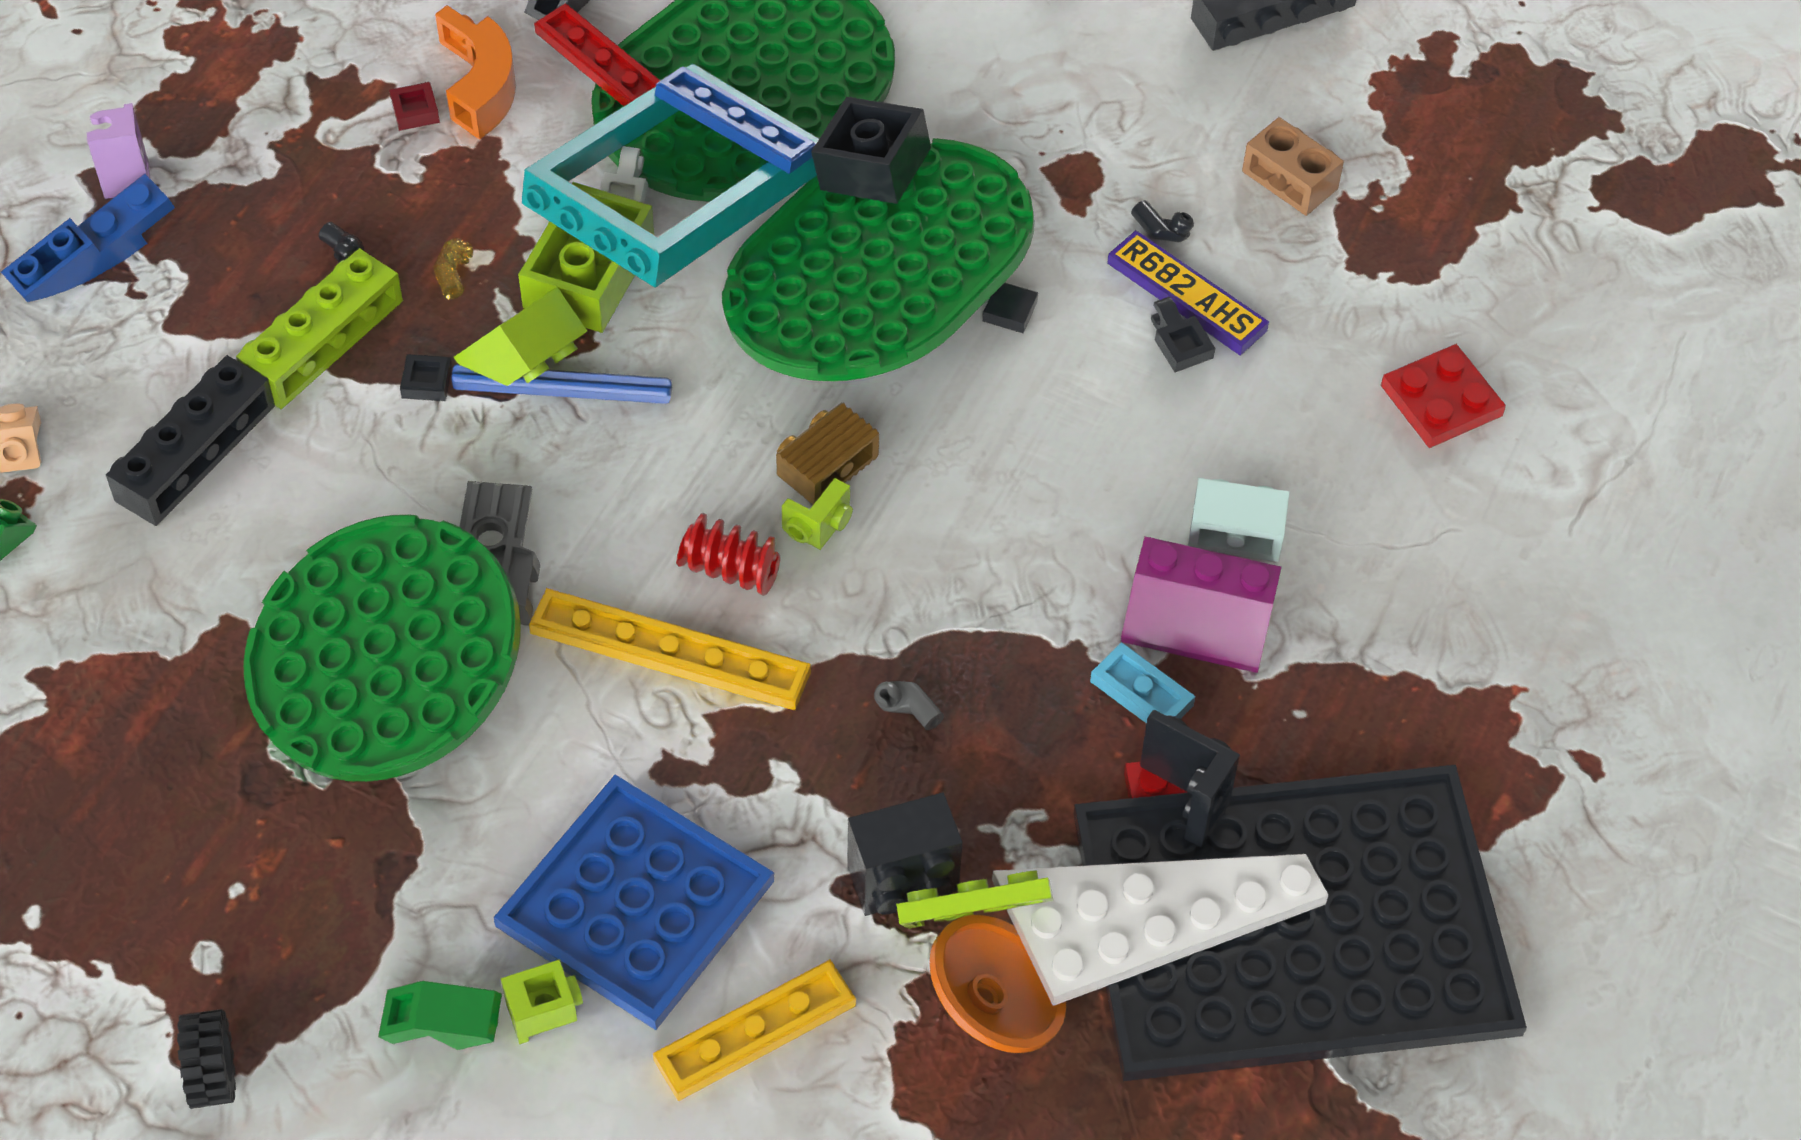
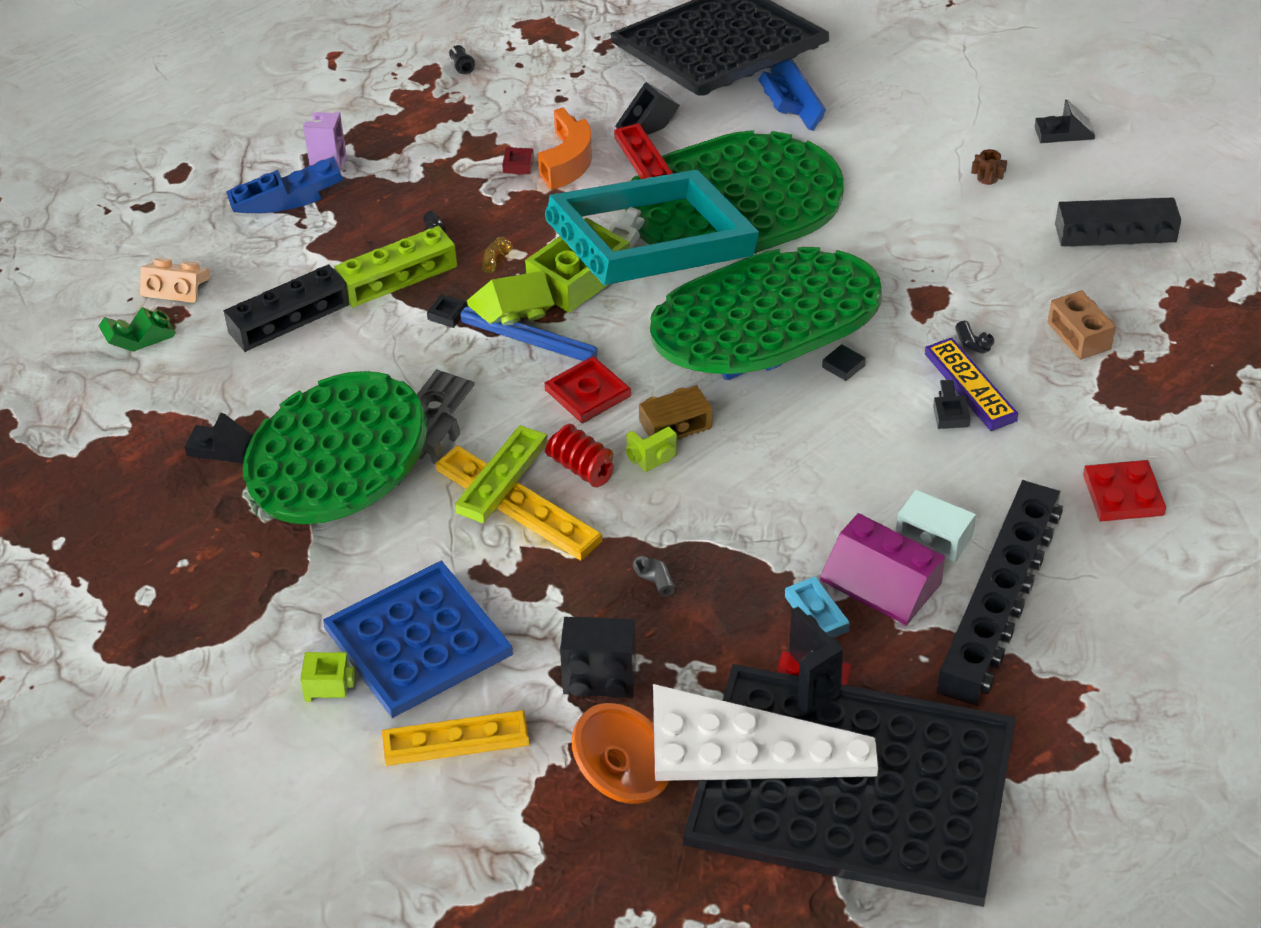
camera: 25 degrees right, 10 degrees down
black tyre [177,1009,236,1109] -> none
green slope [378,981,502,1050] -> none
blue tile [655,66,816,174] -> none
black brick [811,96,931,204] -> none
lime wing [896,870,1054,929] -> none
none -> black slope [184,413,253,464]
none -> lime plate [455,425,548,524]
none -> red tile [544,356,631,424]
none -> black brick [937,480,1064,706]

